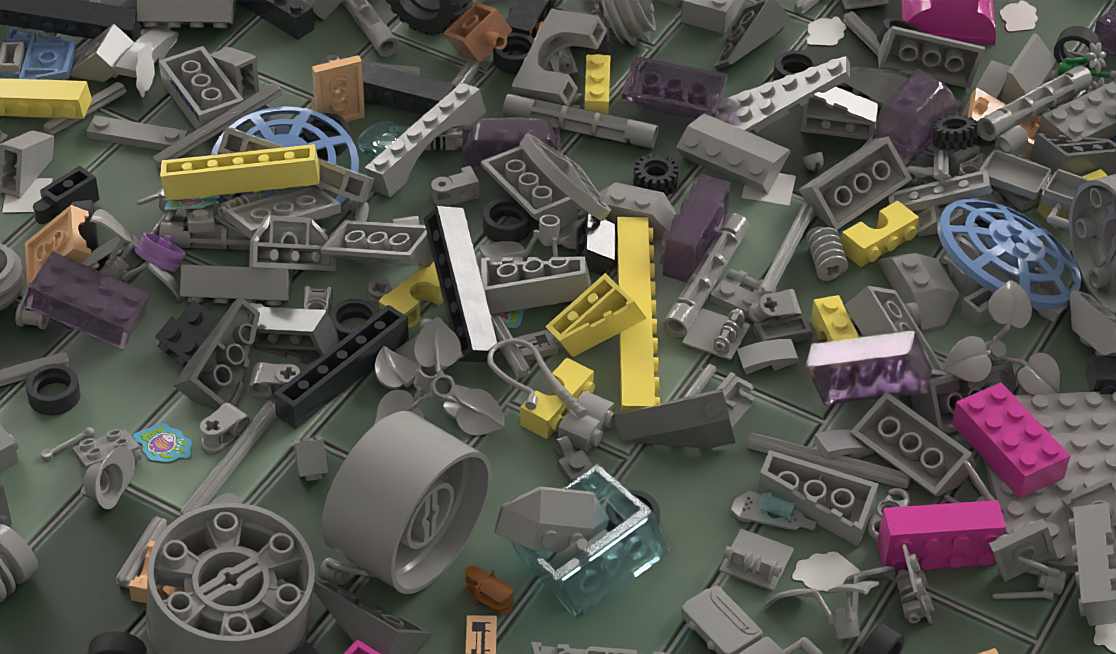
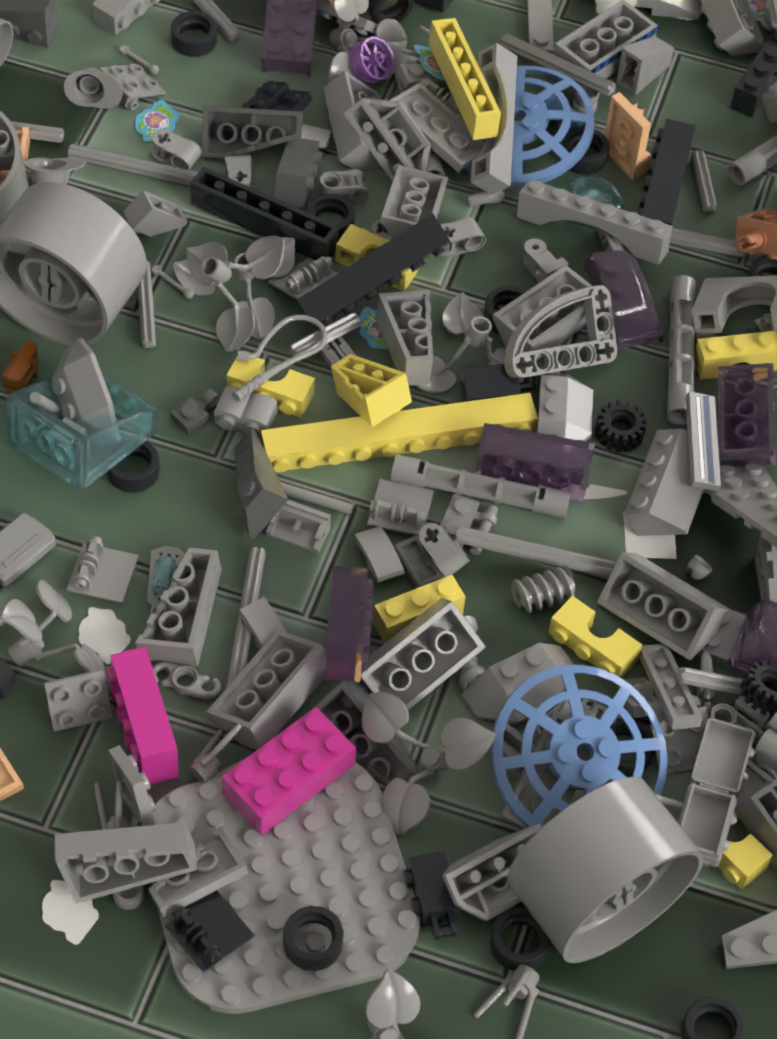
camera: 75 degrees right, 10 degrees up
none -> light grey tile [686,391,721,492]

